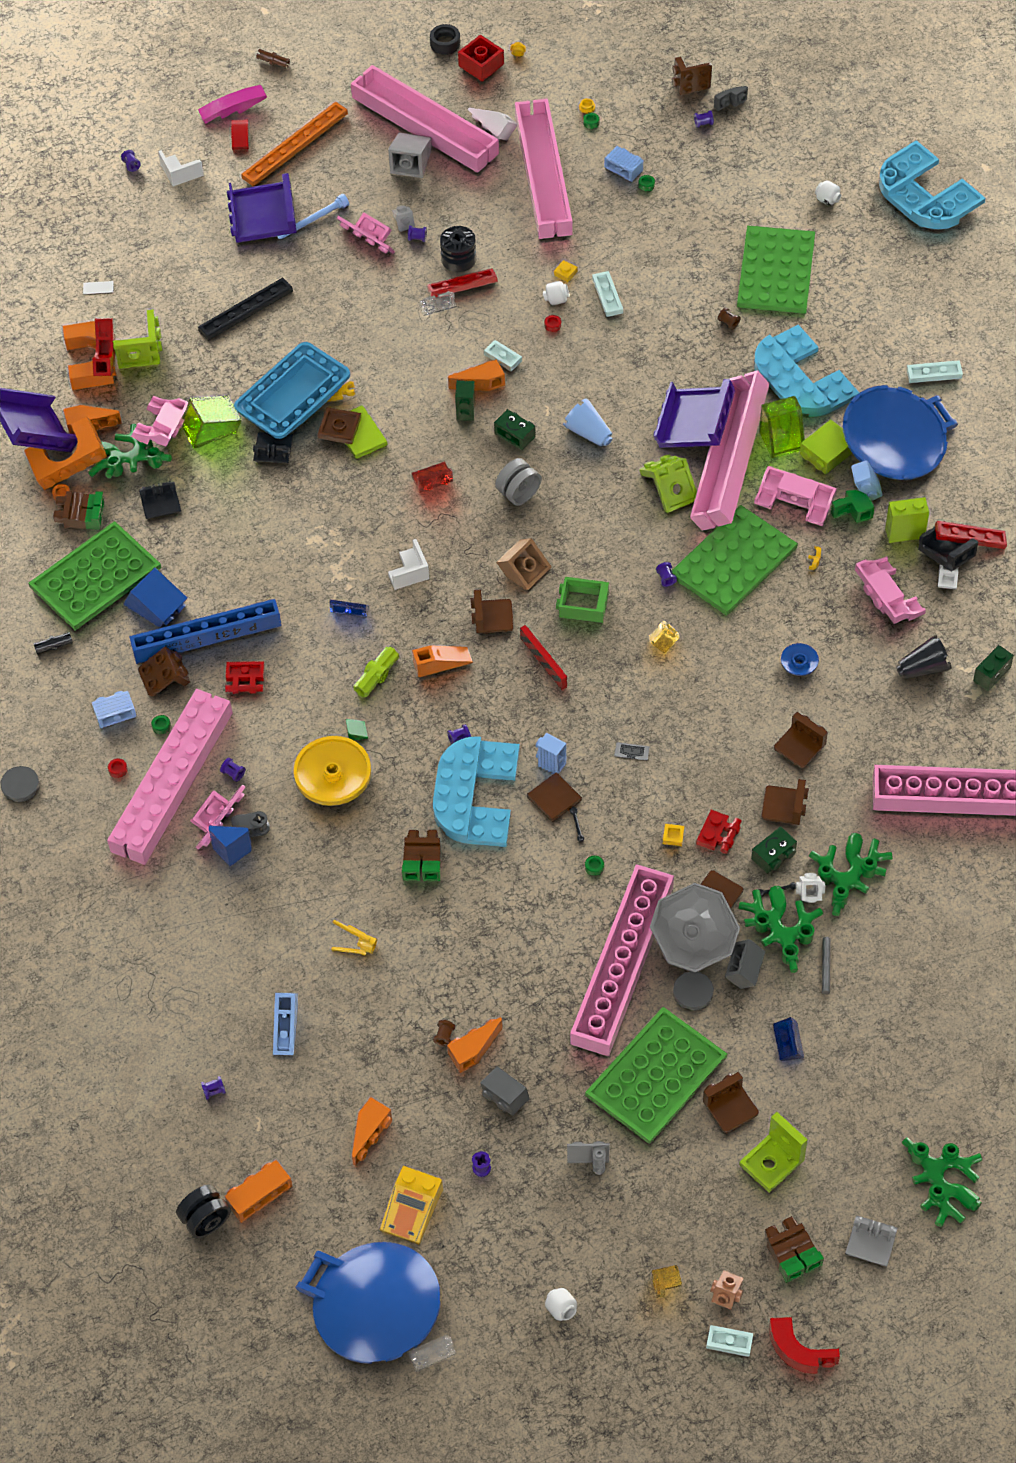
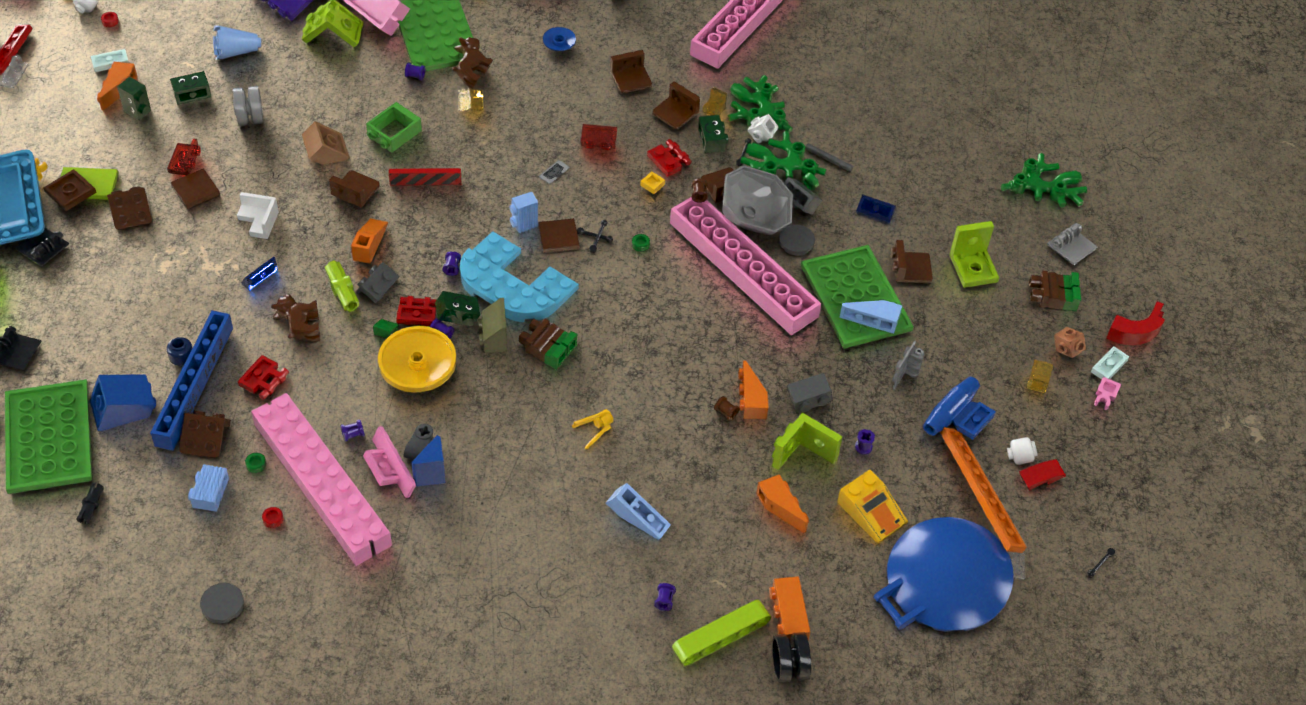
camera: 65 degrees left, 5 degrees down
none -> reddish brown bracket [107,187,152,230]
none -> dark blue head [166,337,193,366]
none -> reddish brown tile [170,168,220,209]
none -> reddish brown animal [271,294,320,342]
none -> dark grey bracket [356,262,400,304]
none -> red plate [396,295,437,326]
none -> dark purple bush [430,318,455,339]
none -> dark green brick [435,291,480,327]
none -> reddish brown animal [452,37,493,89]
none -> olive slope [478,298,507,353]
none -> clear red bracket [580,124,618,151]
none -> black hinge [589,220,608,253]
none -> lime beam [672,599,772,666]
none -> reddish brown bush [691,178,708,203]
none -> clear yellow panel [703,87,727,115]
none -> lime bracket [772,412,843,470]
none -> green tile [802,173,819,191]
none -> light blue slope [839,300,902,334]
none -> blue plate [923,377,996,440]
none -> orange plate [940,427,1027,553]
none -> red slope [1019,459,1066,491]
none -> black hinge [1087,548,1115,577]
none -> bright pink plate [1094,377,1121,410]

